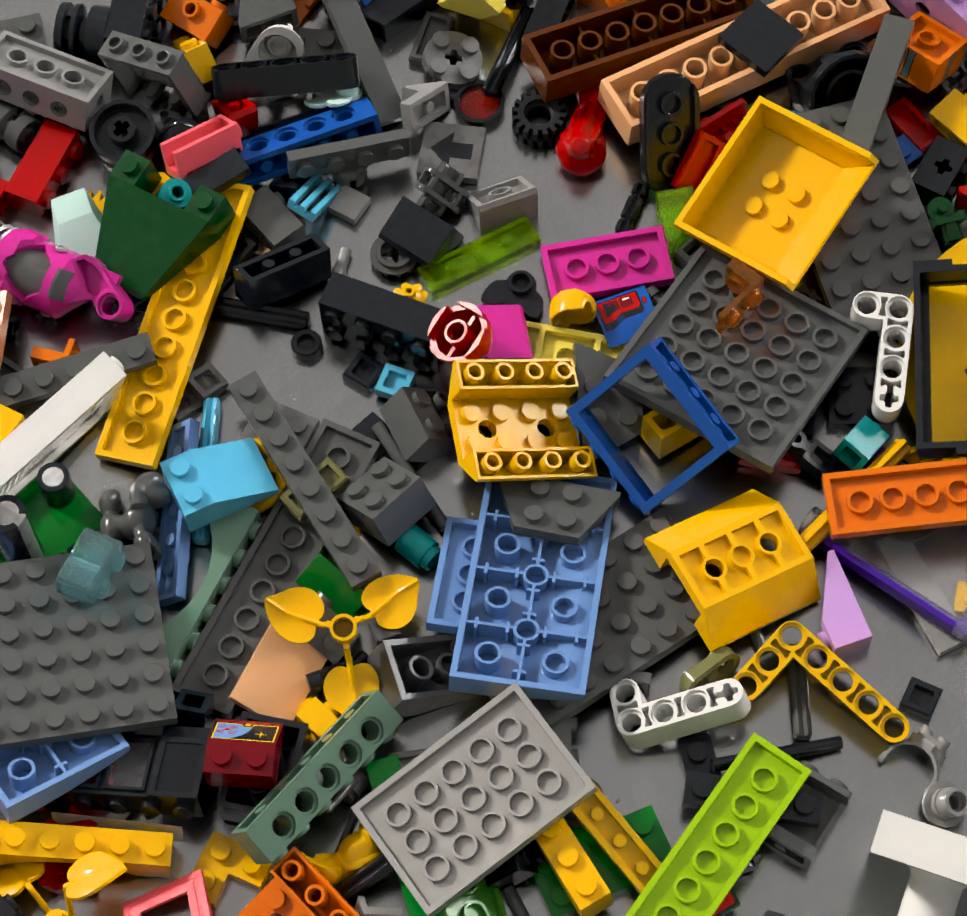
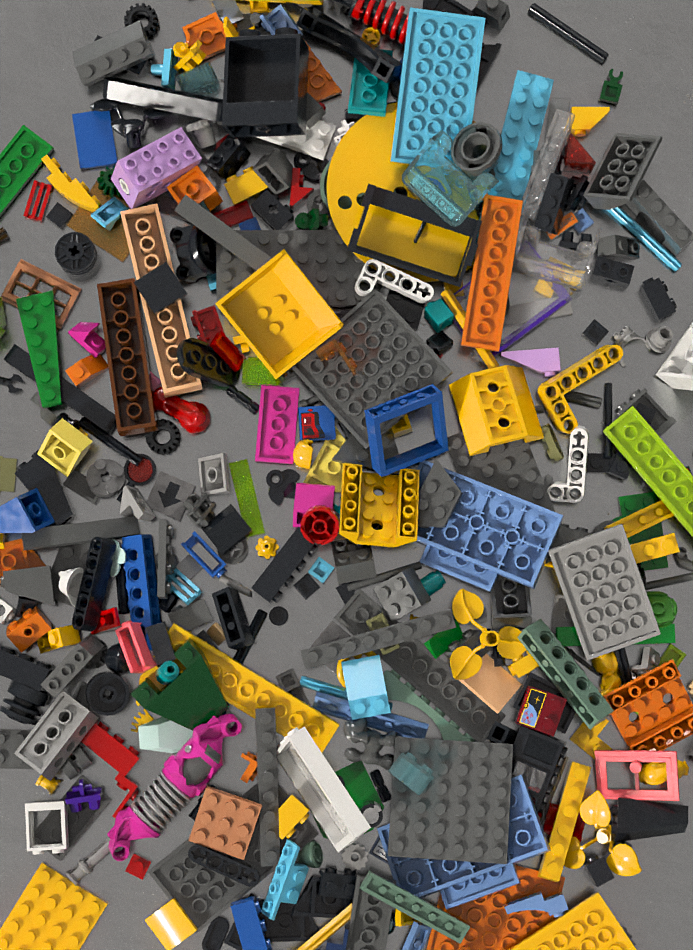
camera: 75 degrees left, 20 degrees up
none -> blue window [181,531,228,579]

